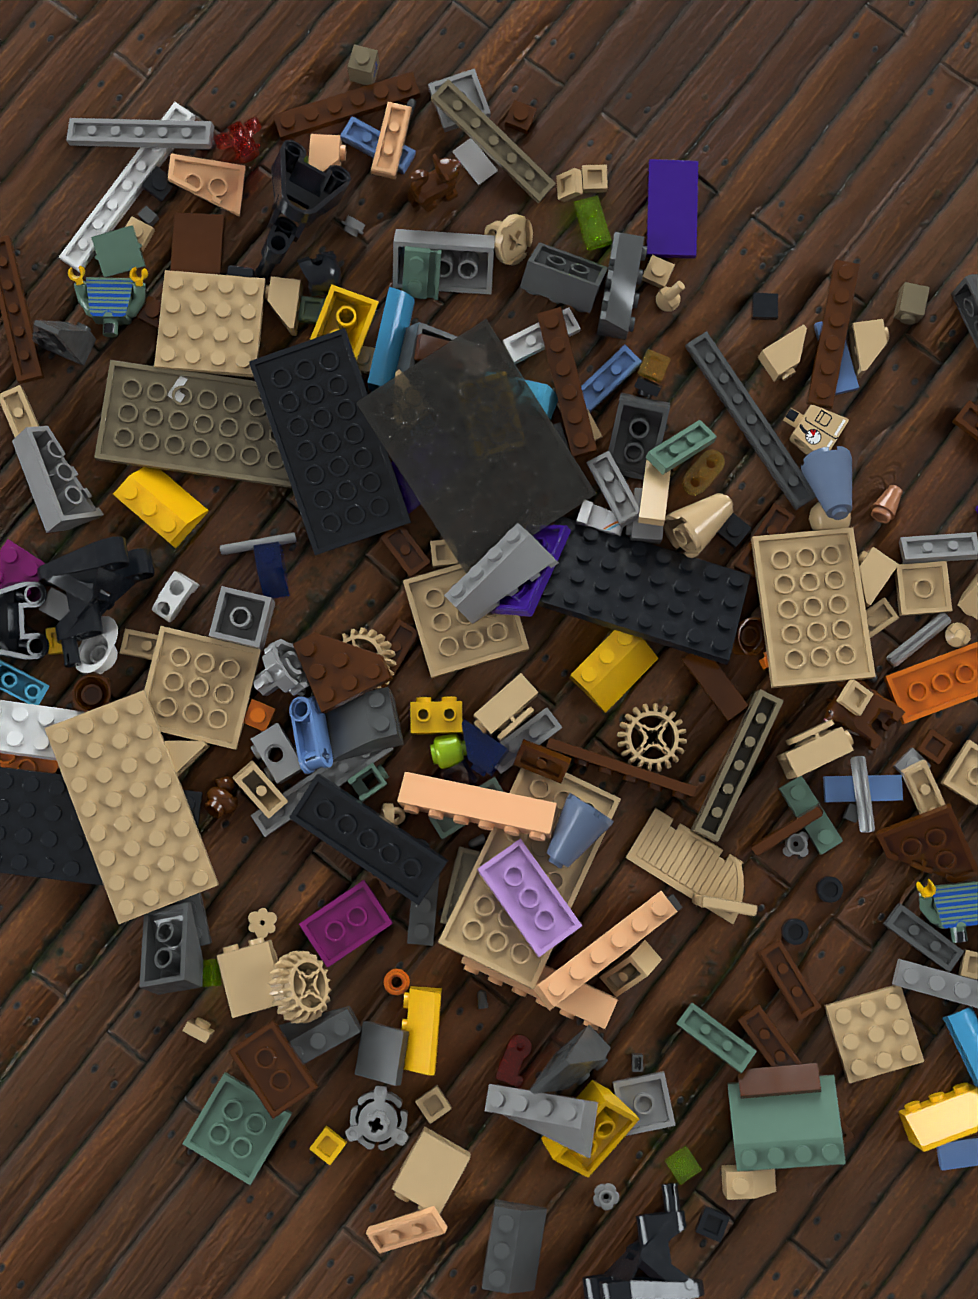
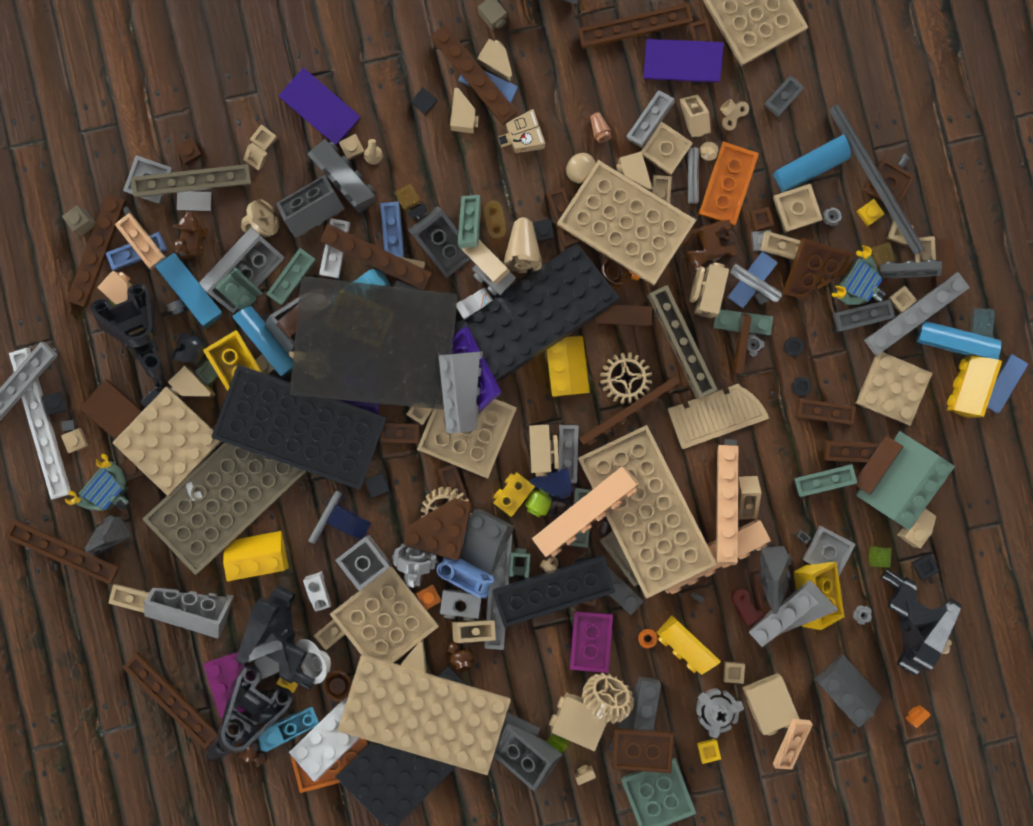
camera: 50 degrees left, 5 degrees up
sand green piece [91,225,146,278] -> none
light nougat wing [168,154,245,217] -> none
clear red plate [213,117,262,163] -> none
tan plant [248,908,277,938] -> none
dark grey tile [355,1021,409,1086] -> none
lavender plate [477,839,582,958] -> none
reddish brown plate [513,739,572,784] -> none
sand blue cone [546,793,614,869] -> none
clear neon green plate [574,195,612,251] -> none
light grey tile [586,451,640,528] -> none
dark grey tile [685,331,816,511] -> none
tan tile [692,894,757,916] -> none
sand blue cone [801,446,852,520] -> none
tan plate [836,679,873,716] -> none
none -> dark azure brick [155,253,222,330]
none -> sand green plate [267,248,316,306]
none -> black tile [364,473,390,498]

